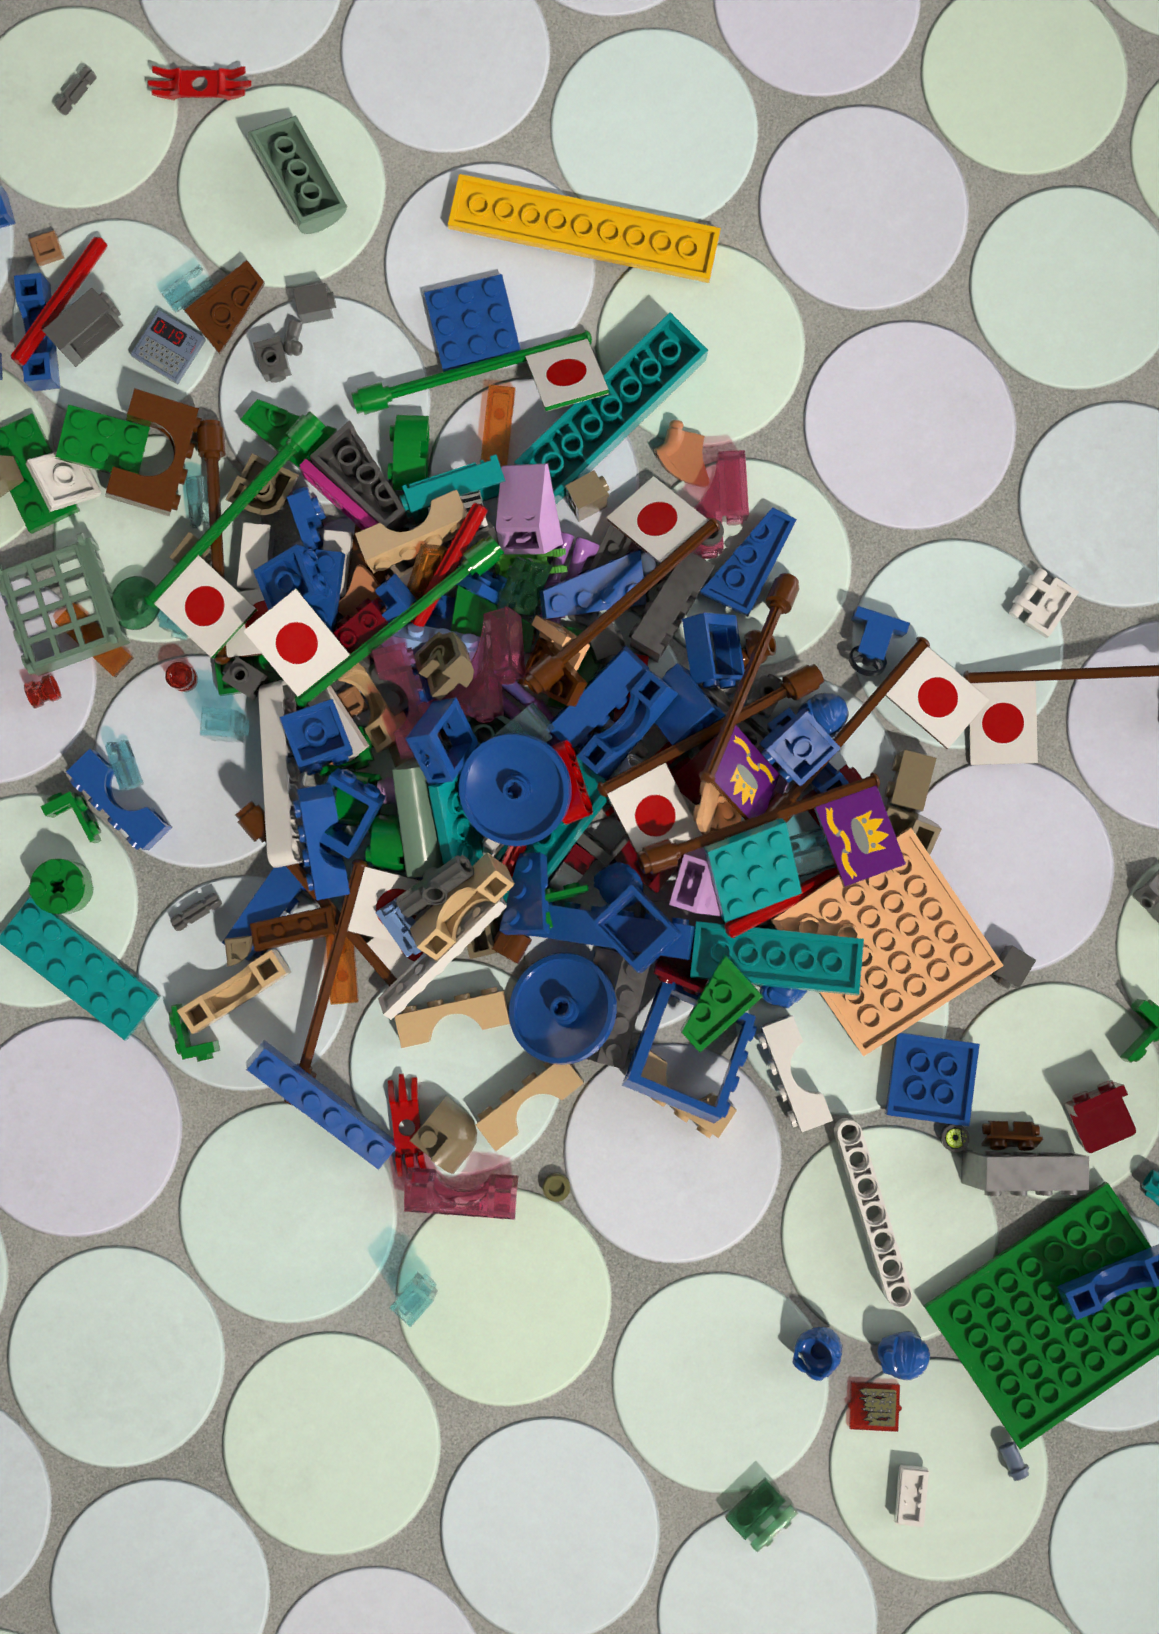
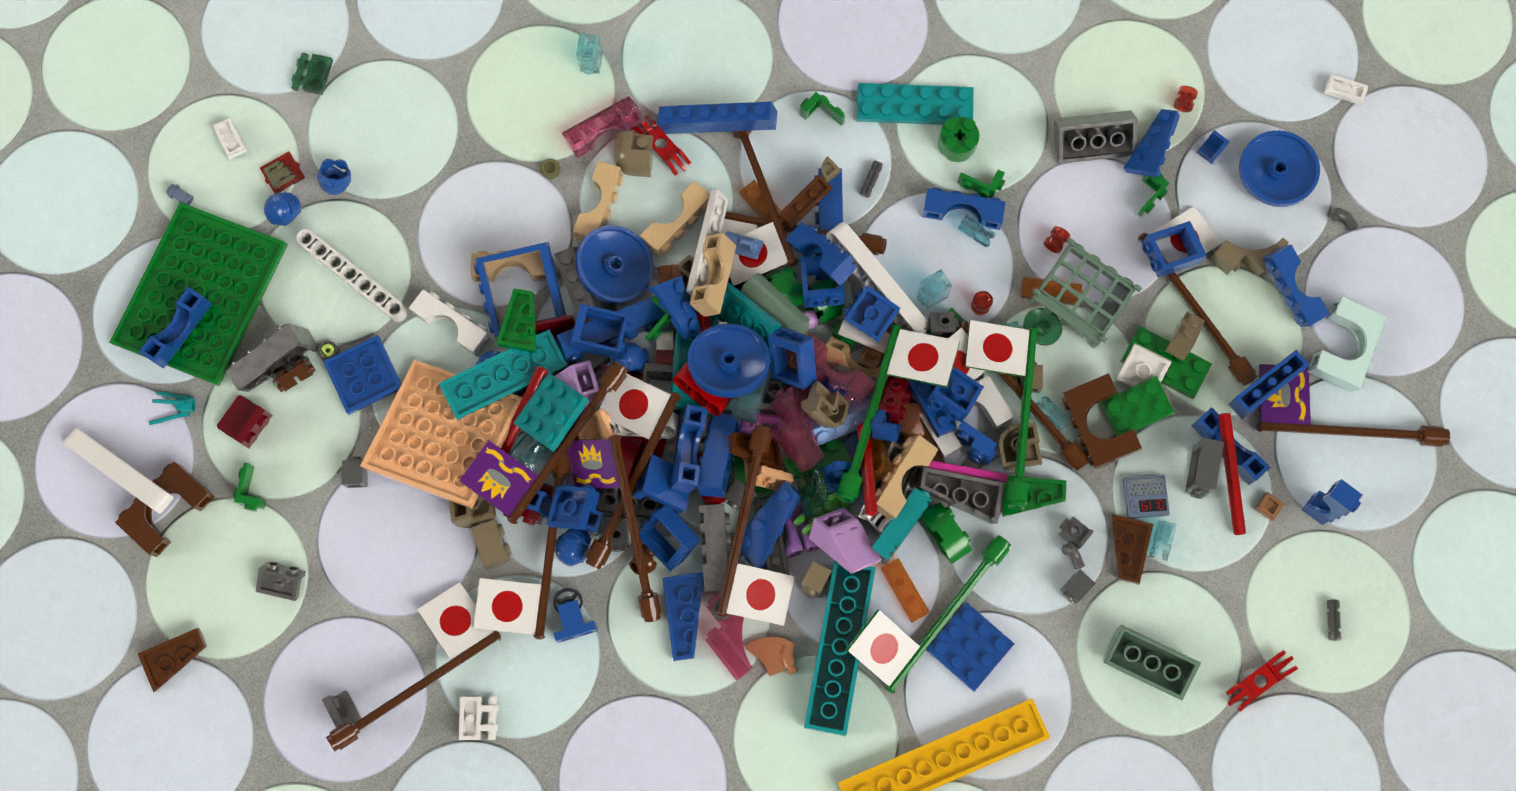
camera: 145 degrees right, 10 degrees down
tan arch [177,949,291,1034] -> none
dark grey piece [396,855,474,918] -> none

